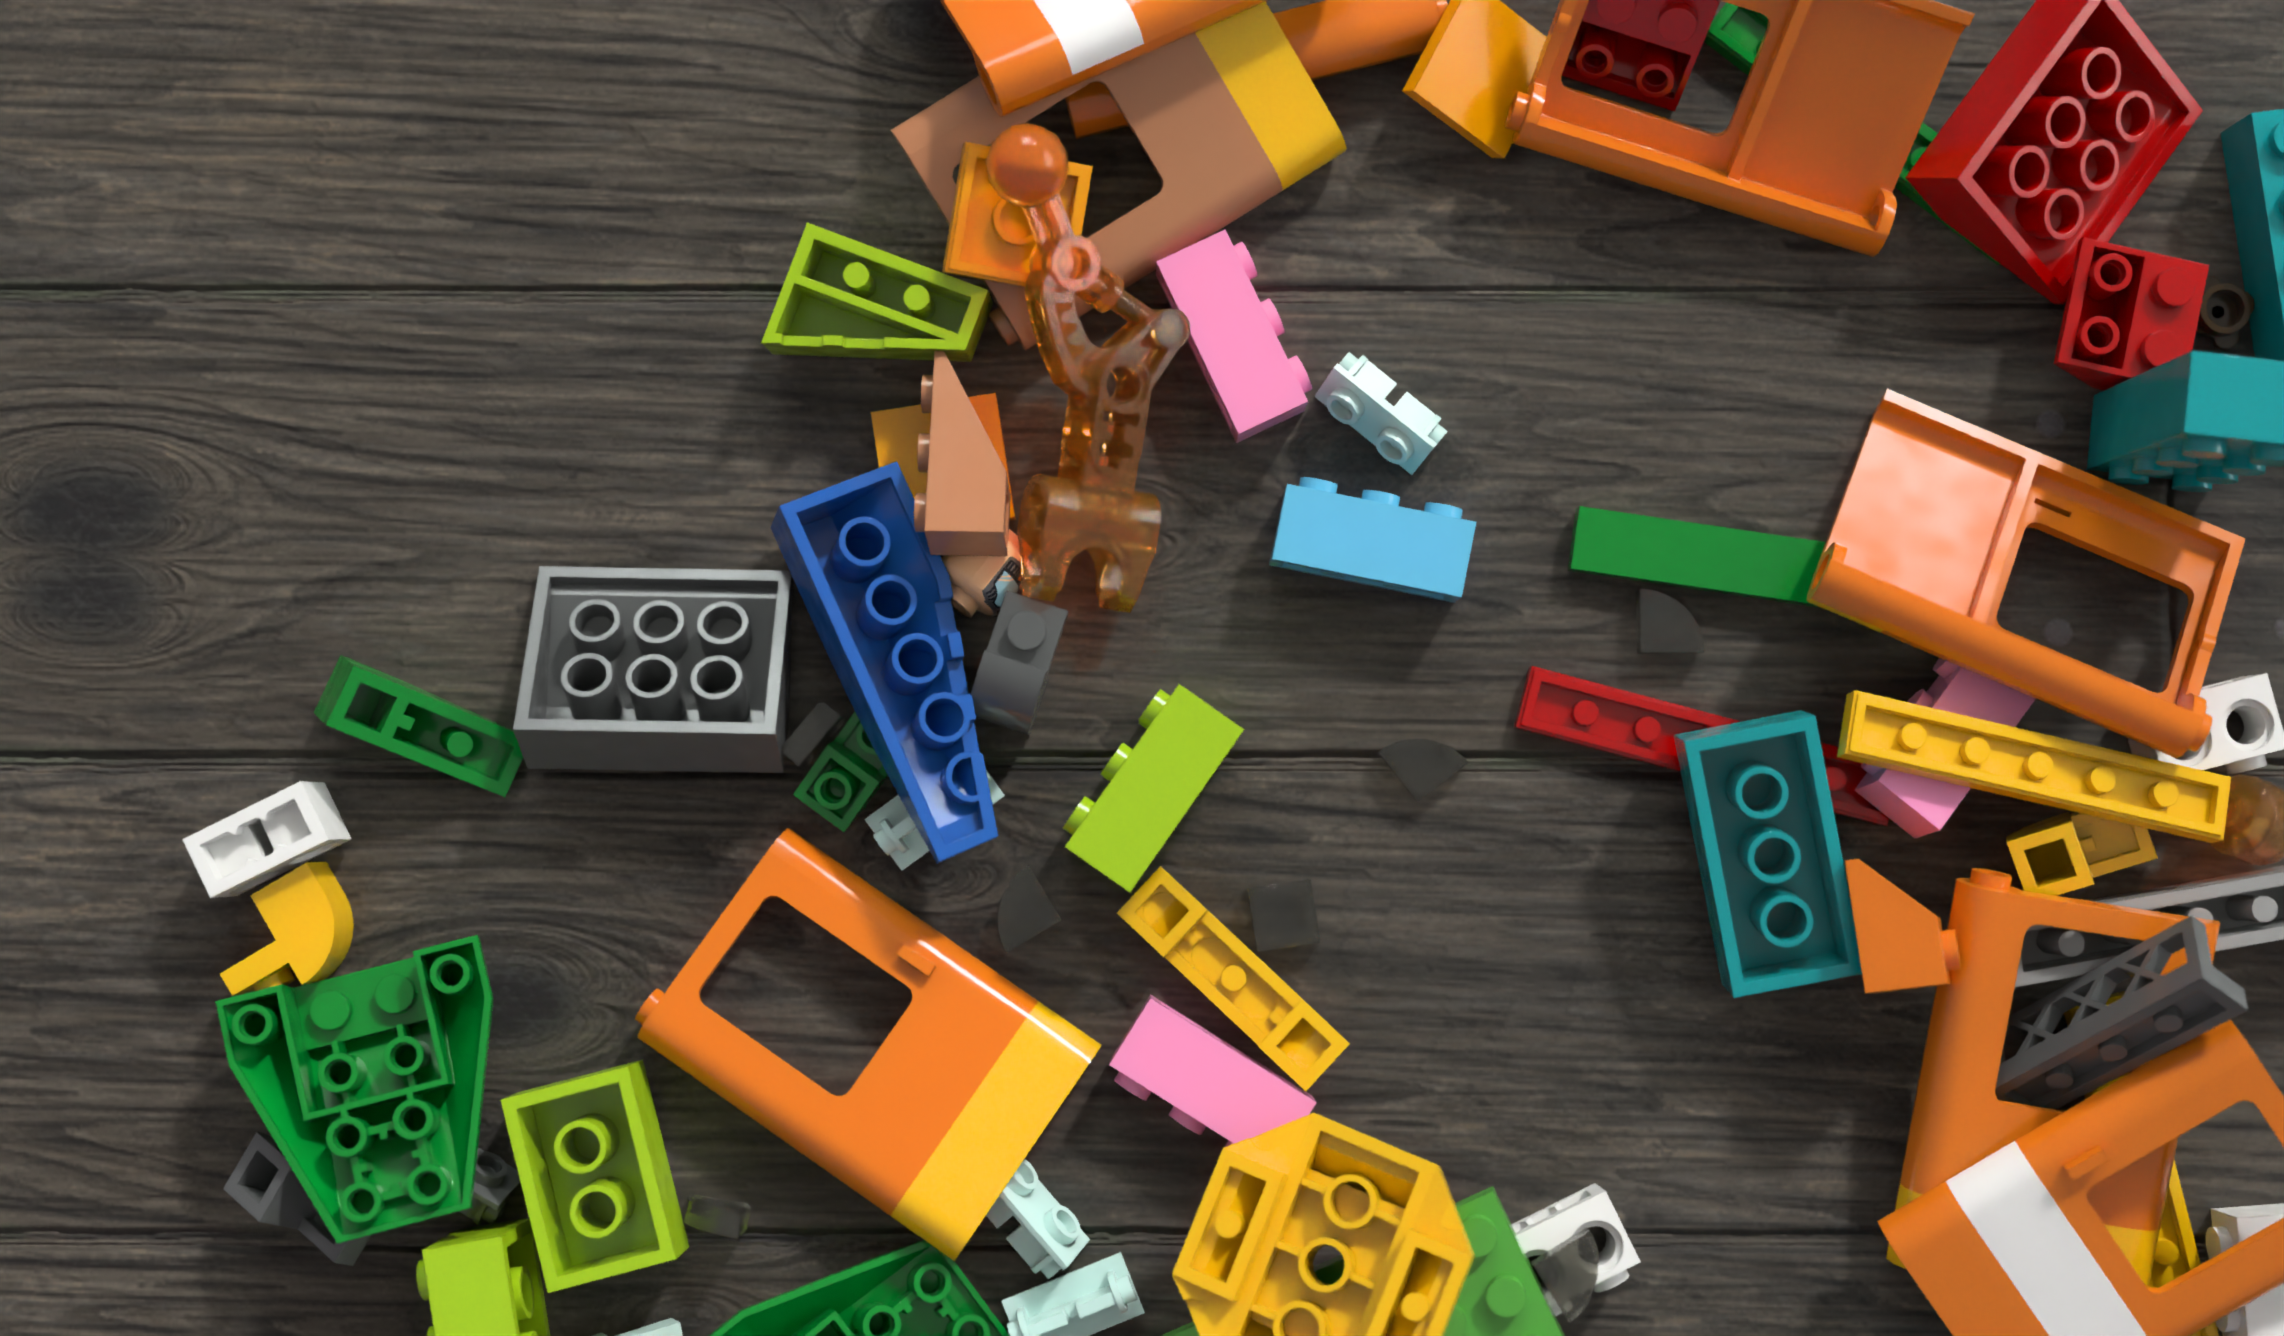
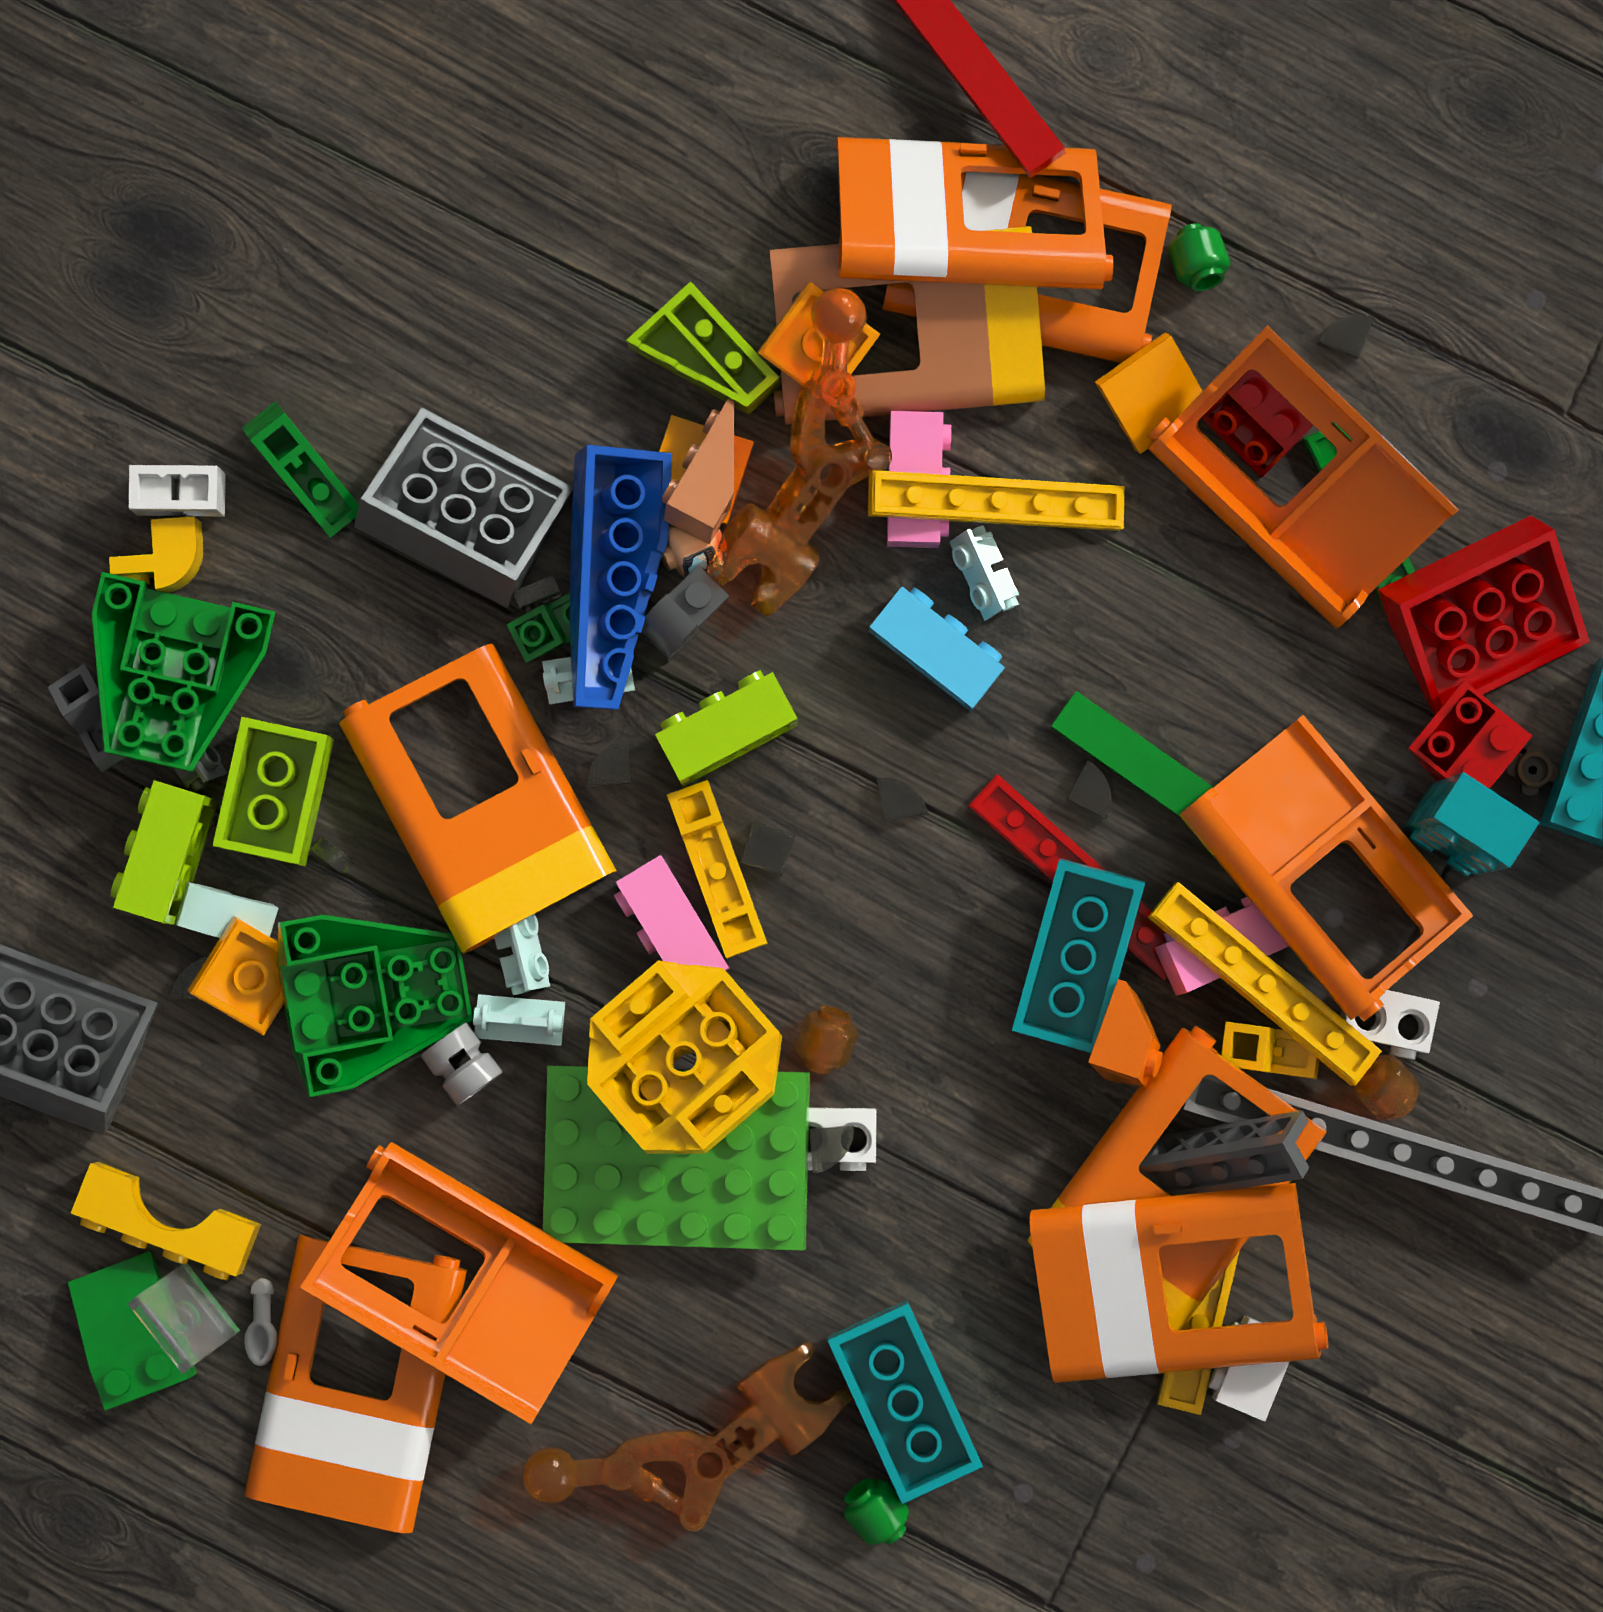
camera: 25 degrees right, 0 degrees up
none -> clear orange head [795,1005,858,1074]
none -> yellow tile [868,470,1125,531]

